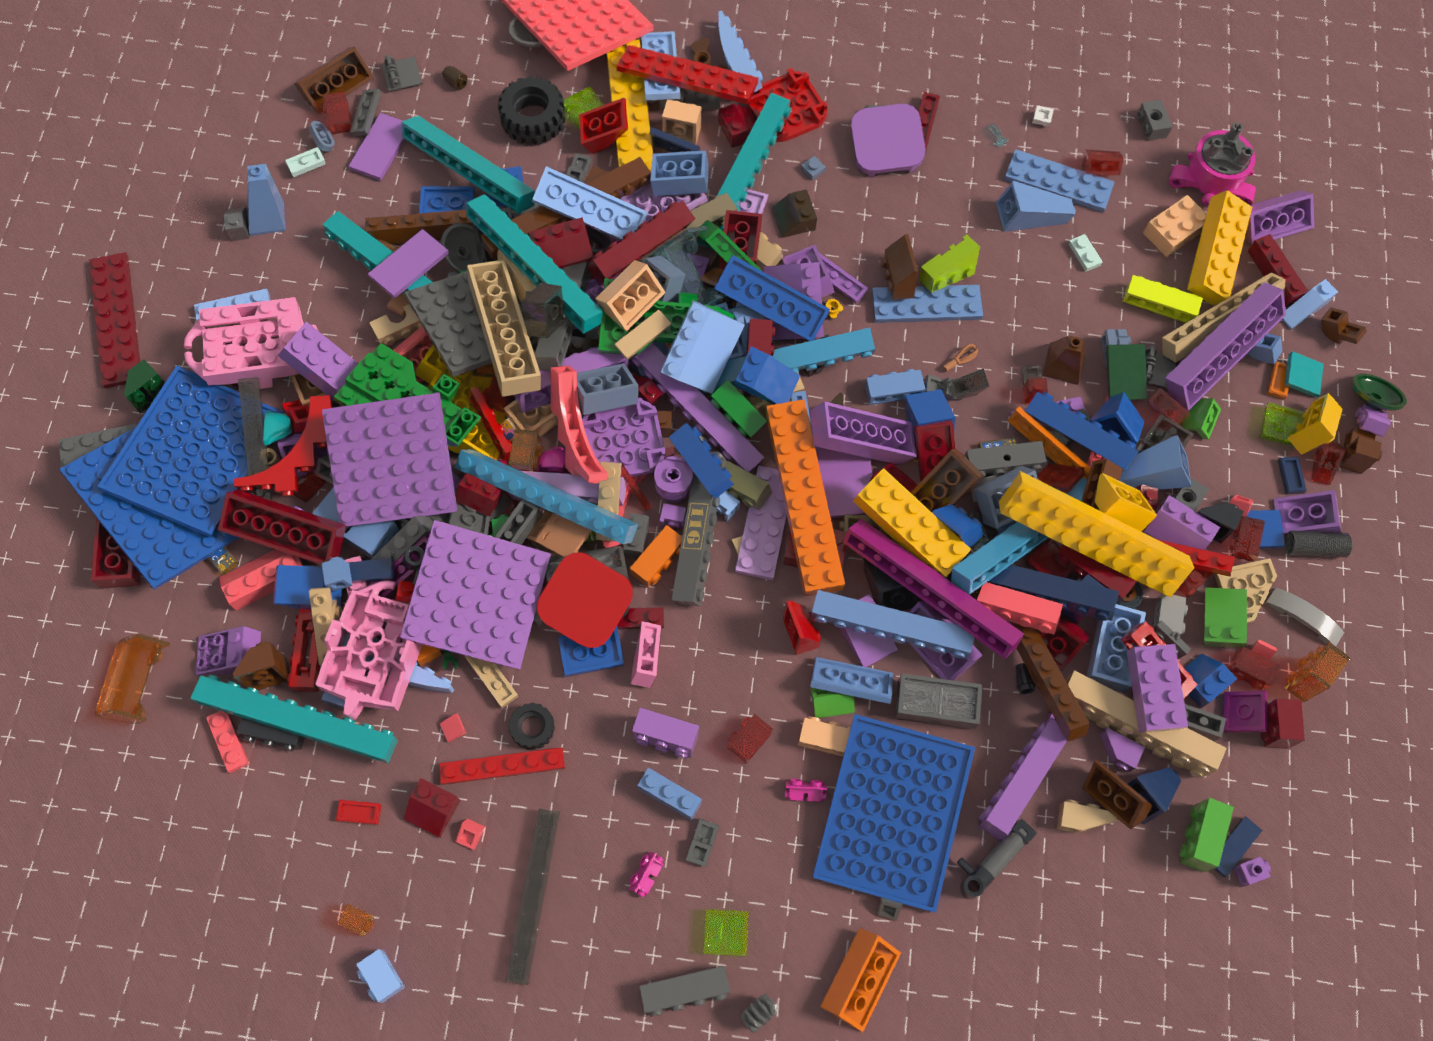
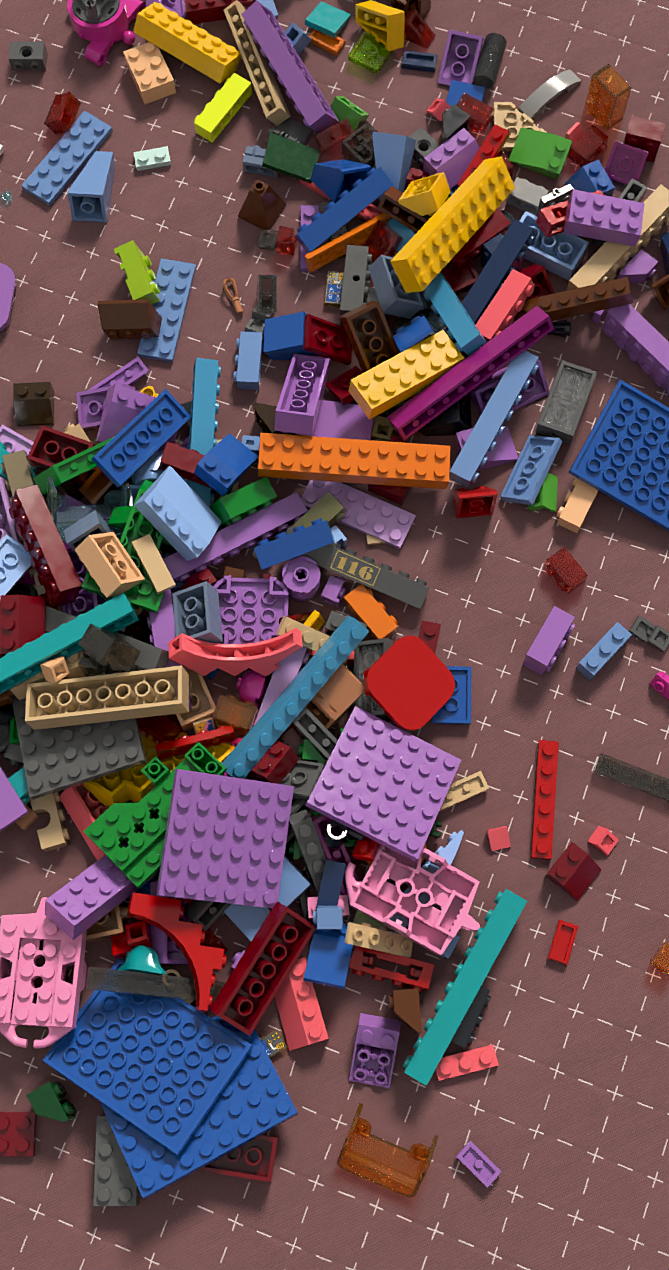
camera: 70 degrees left, 5 degrees up
black tyre [508,703,555,750] -> none
bright pink slope [631,622,661,688] -> none
dark pink hinge [785,779,827,802] -> none
none -> light nougat slope [40,656,70,684]
none -> yellow tile [304,610,325,631]
none -> medium lavender plate [456,1141,502,1188]

